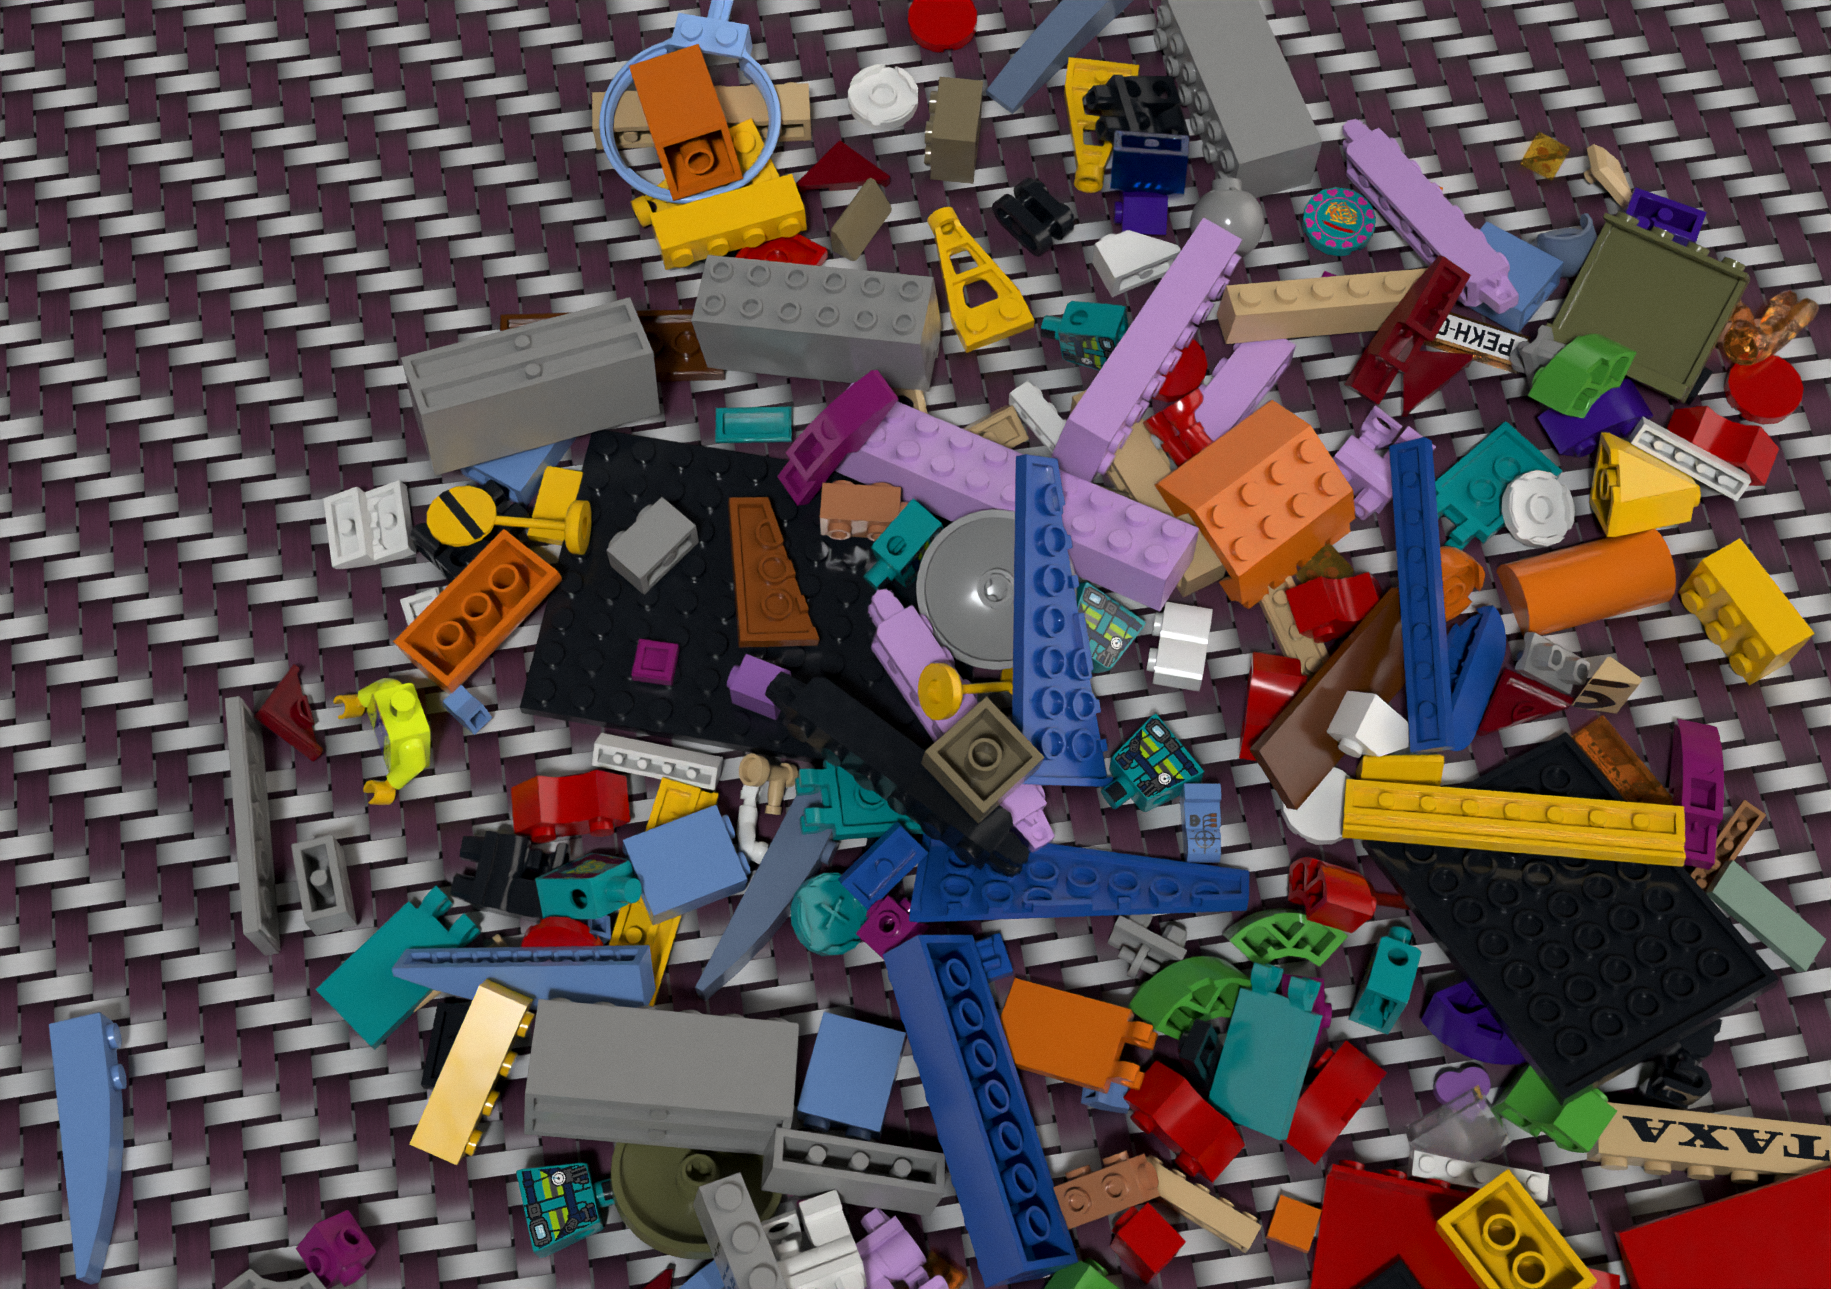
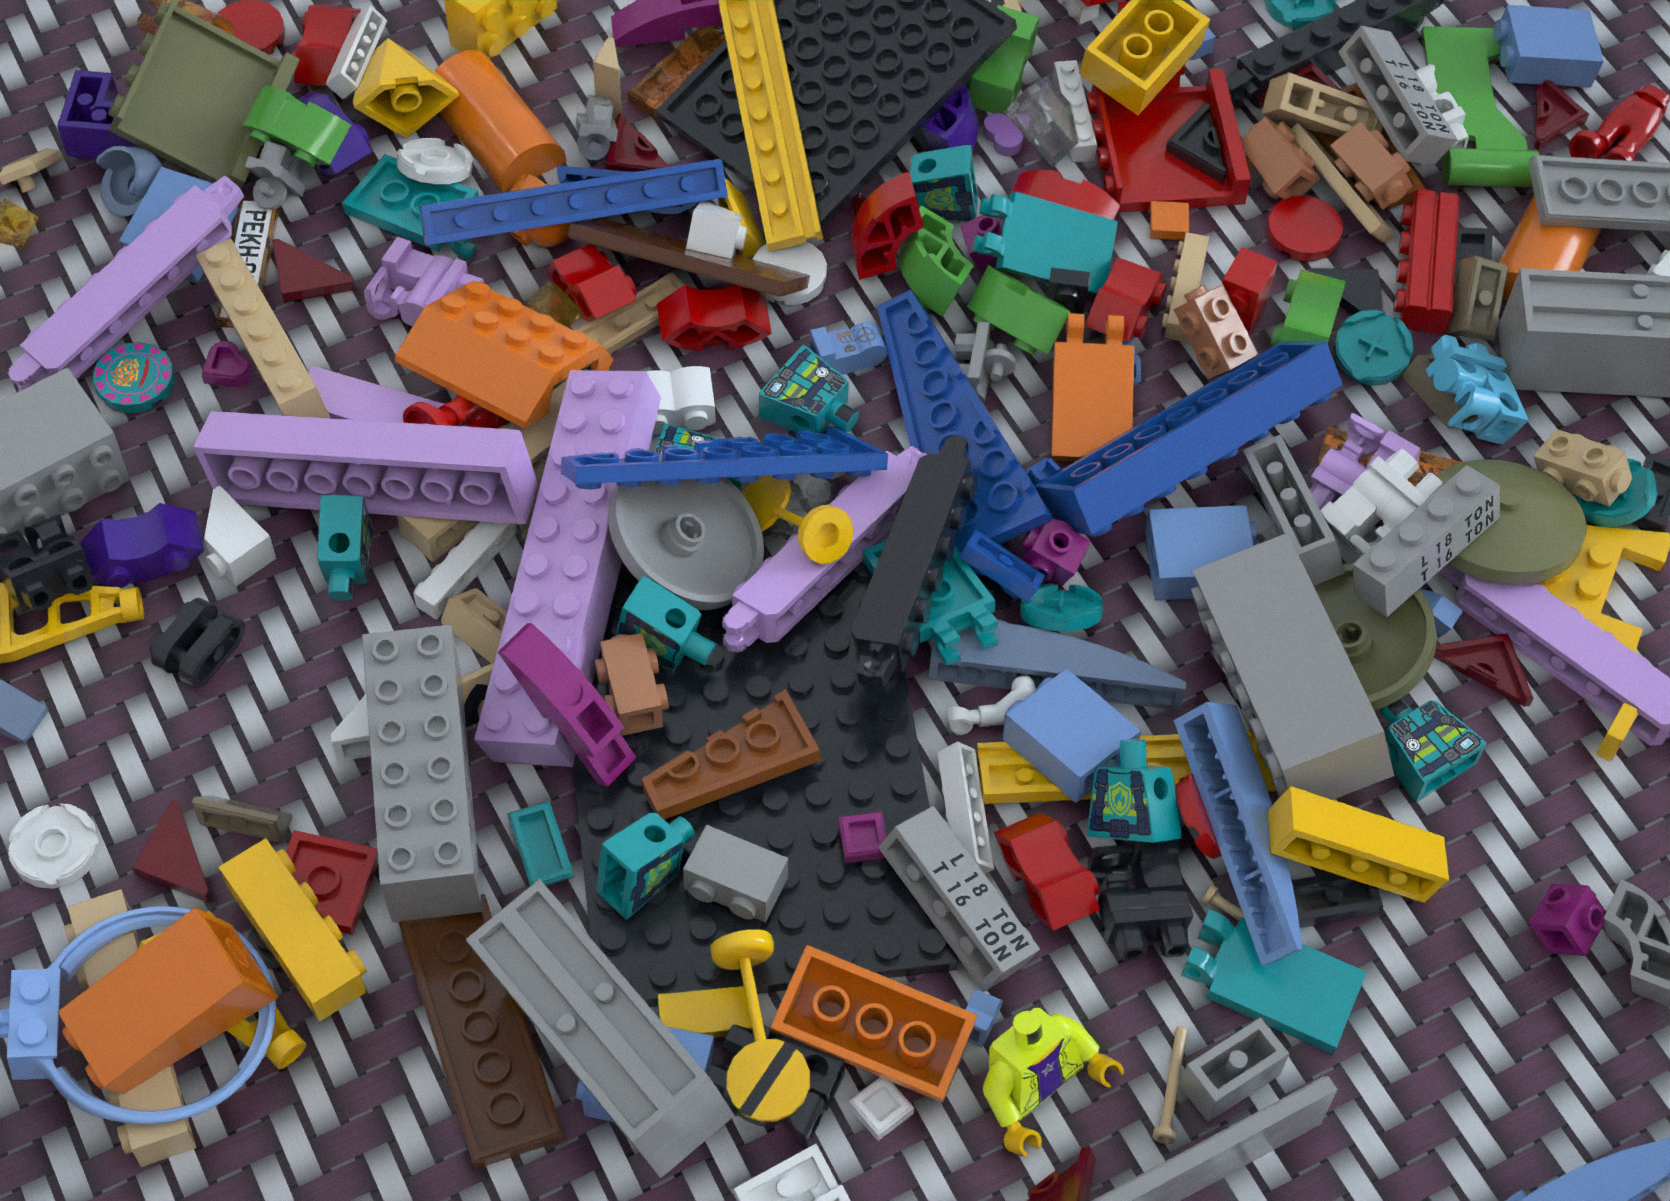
camera: 110 degrees left, 10 degrees down
medium lavender brick [727,654,791,720] -> none
tan piece [739,753,798,815] -> none
dark tan brick [921,696,1045,824] -> none
dark tan brick [924,77,983,184] -> none
yellow plate [927,207,1035,353] -> none
clear blue brick [1110,130,1190,195] -> none
light grey brick [1190,178,1265,257] -> none
dark red slope [1344,255,1471,405] -> none
none -> teal torso [595,812,695,920]
none -> light grey brick [878,806,1040,992]
none -> tan piece [1152,1026,1187,1144]

